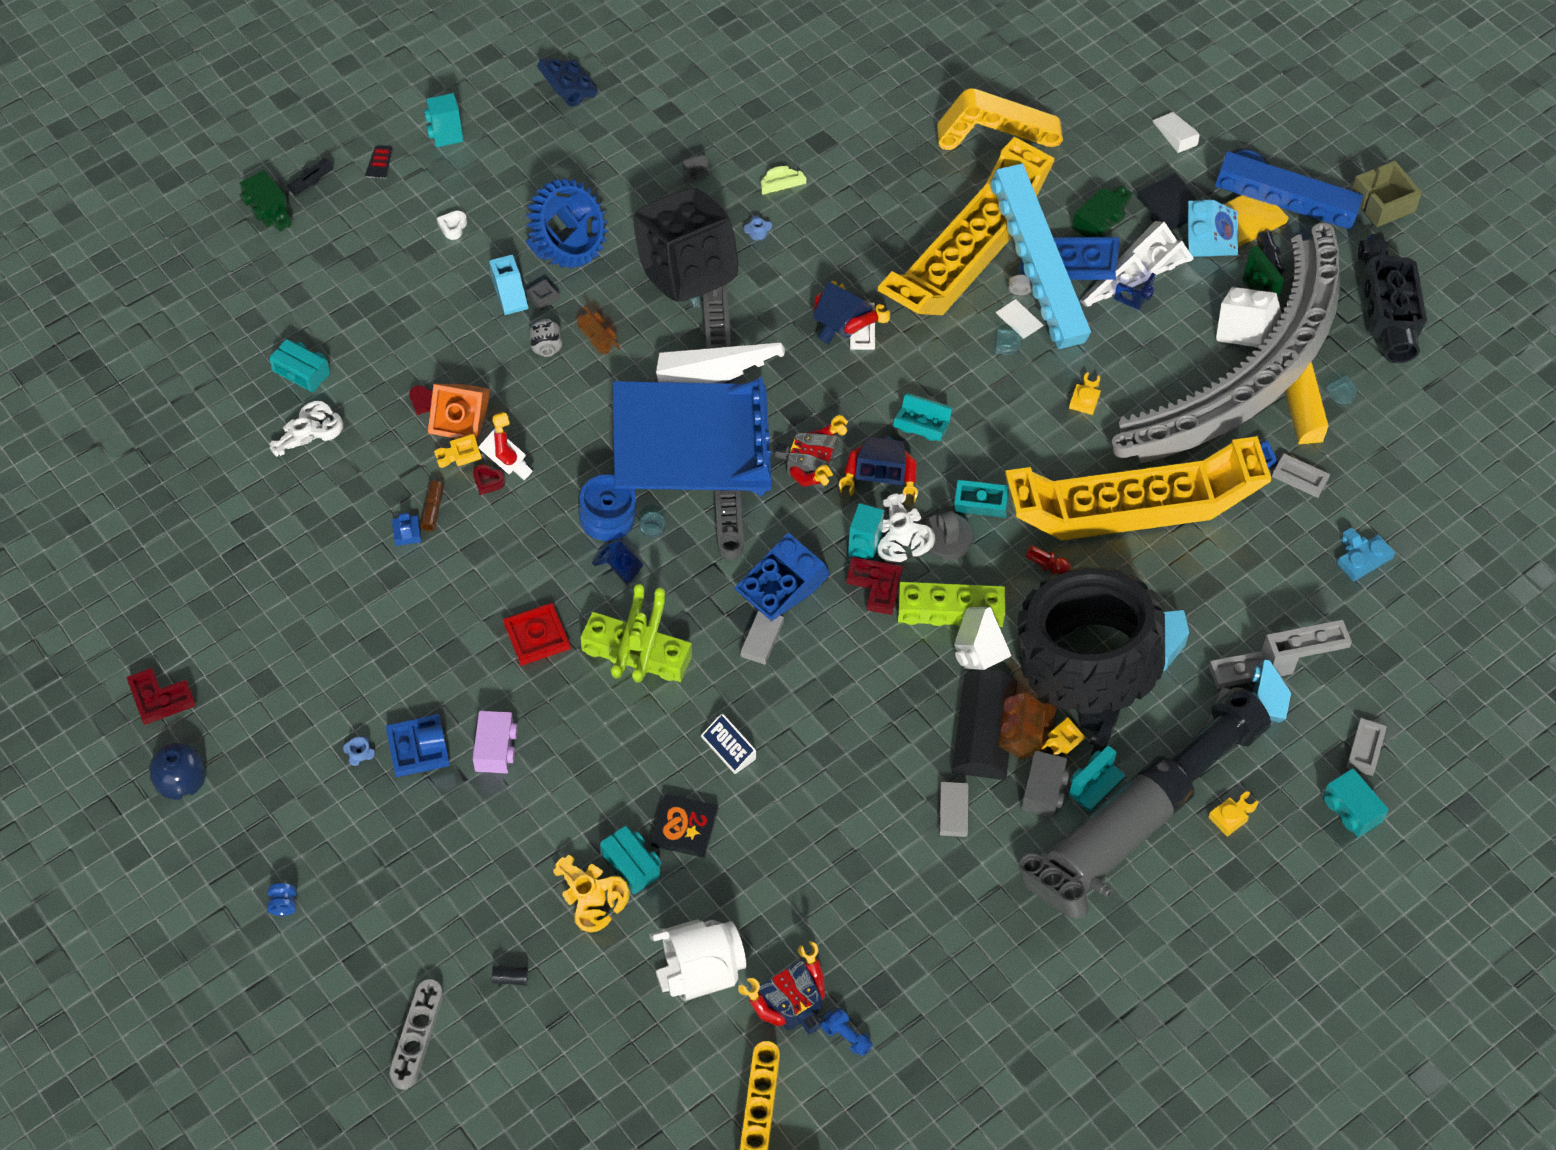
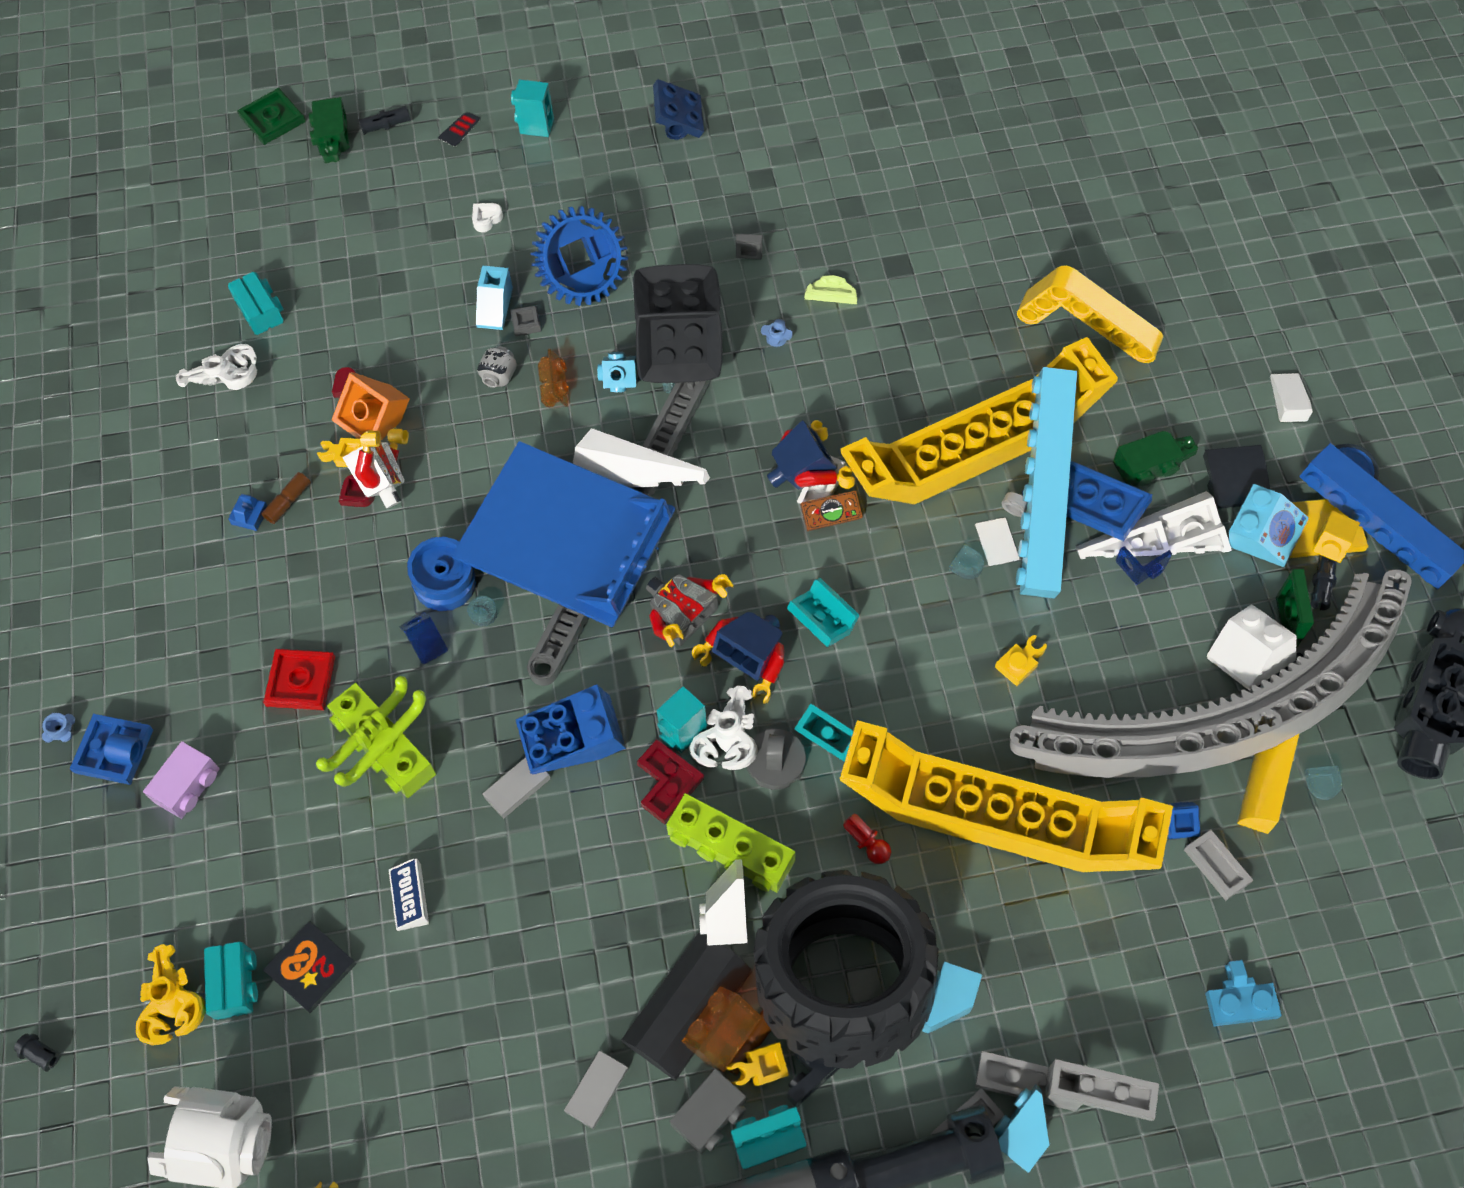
camera: 30 degrees right, 5 degrees up
none -> dark green tile [237,88,306,145]
none -> medium azure brick [597,352,638,392]
none -> tile [800,490,863,532]
none -> yellow brick [1313,511,1360,563]

